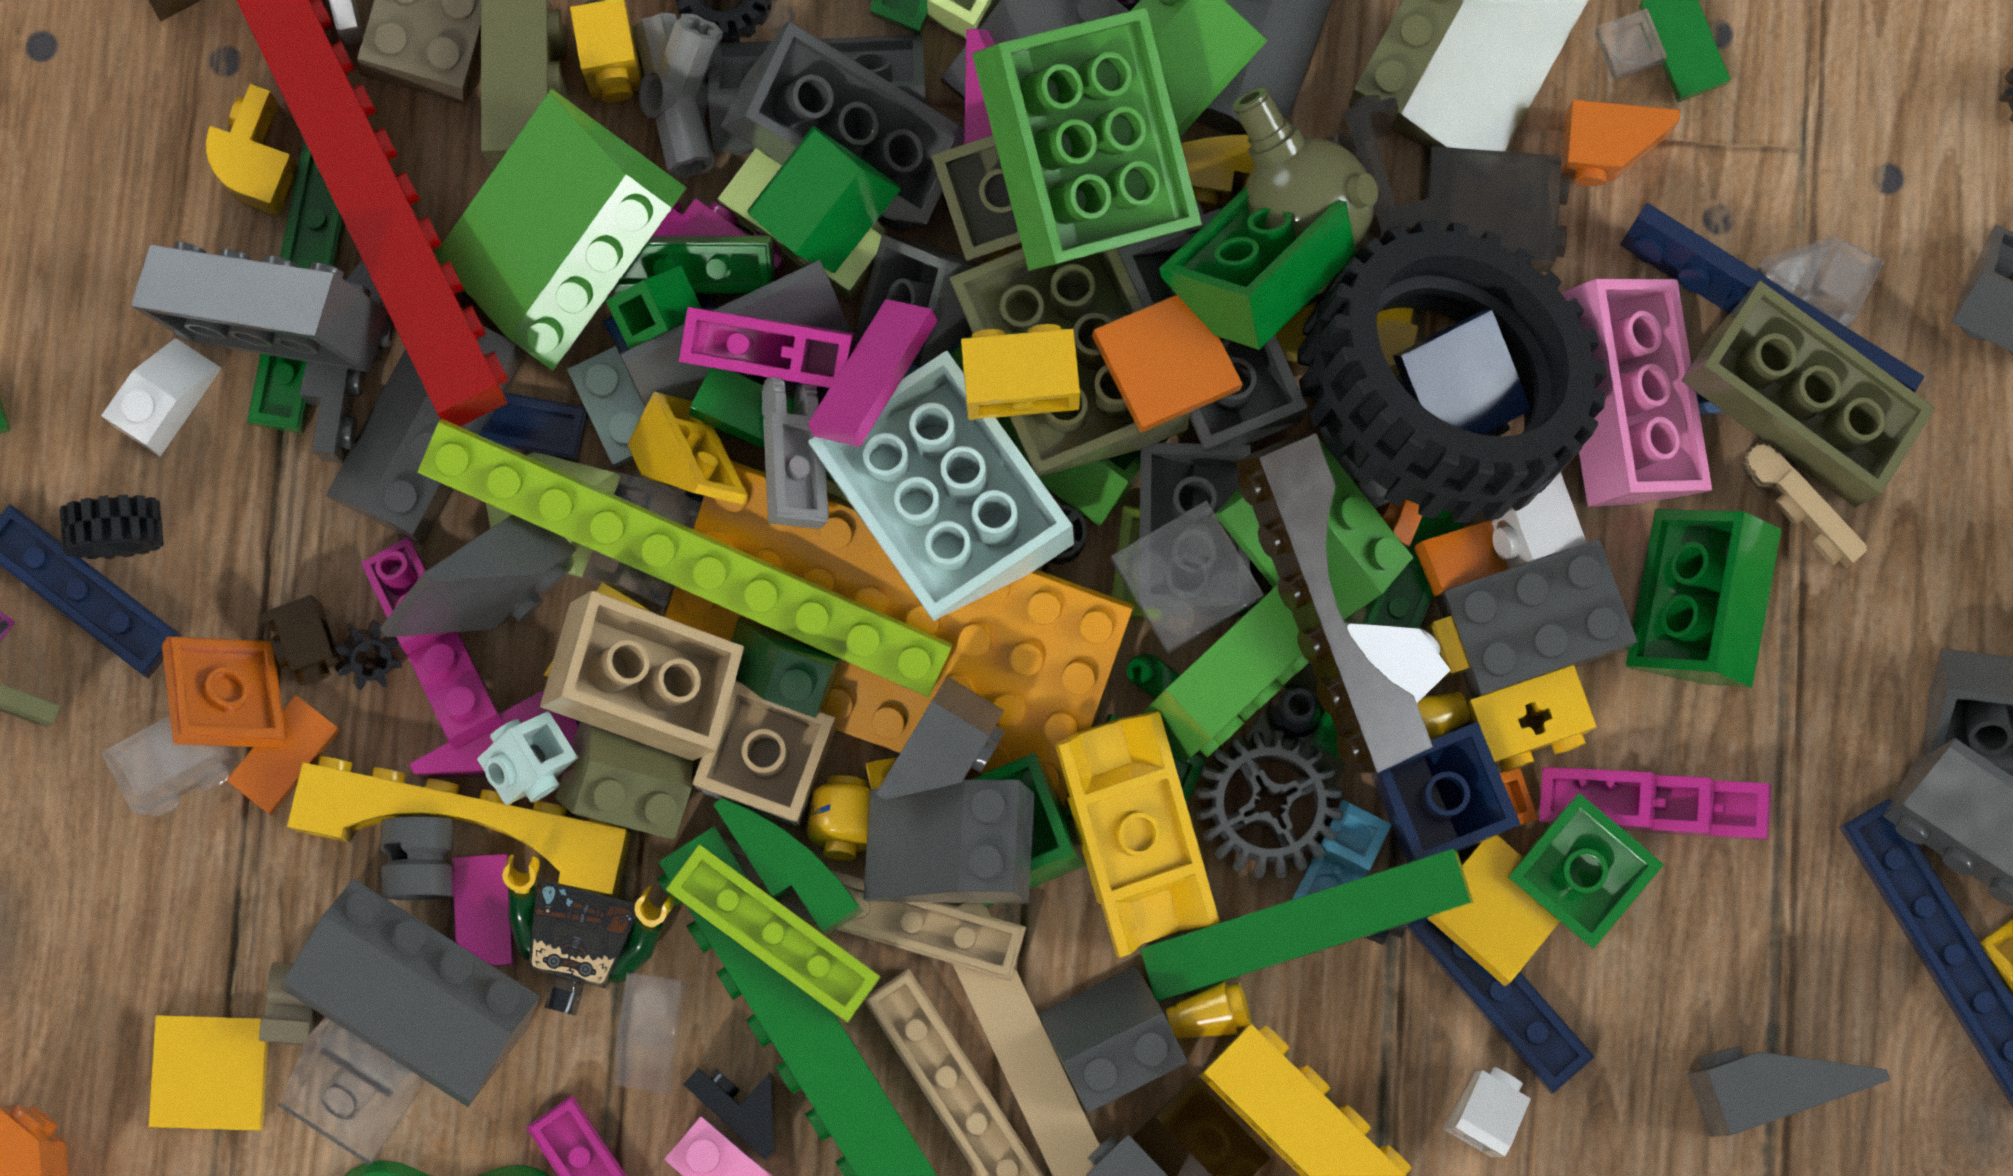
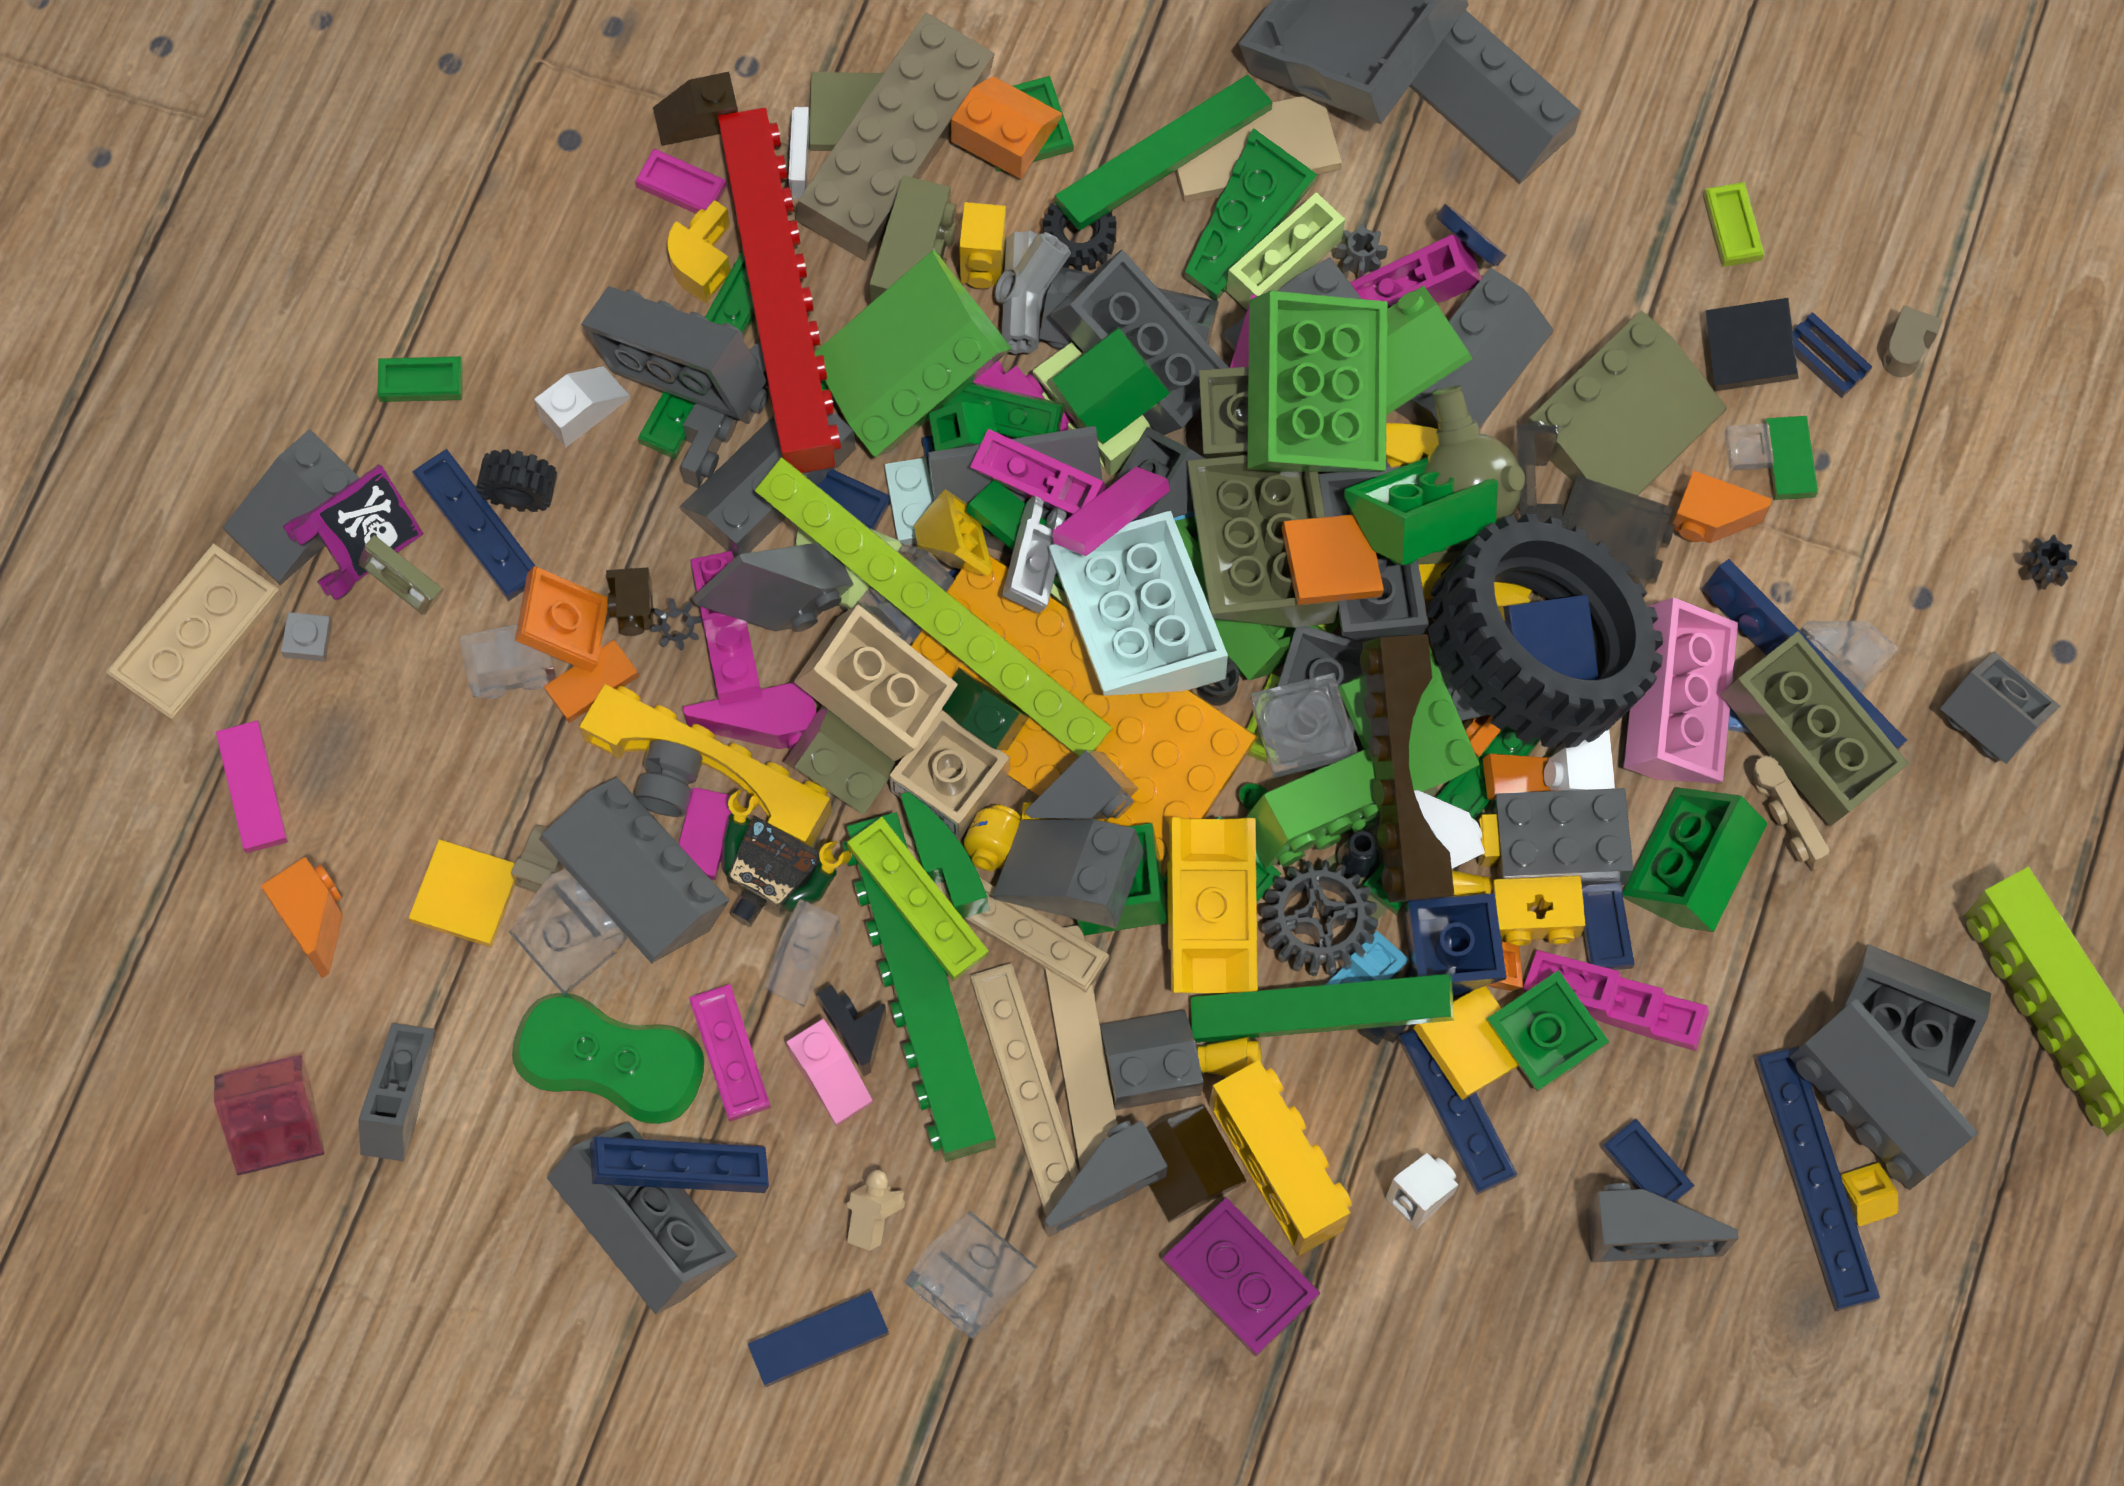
camera: 15 degrees right, 10 degrees down
light aqua brick [477,711,578,805] -> none
yellow brick [961,324,1080,420] -> none
none -> dark pink tile [635,148,727,214]
none -> dark blue tile [1582,882,1635,970]
none -> dark blue tile [1601,1119,1695,1203]

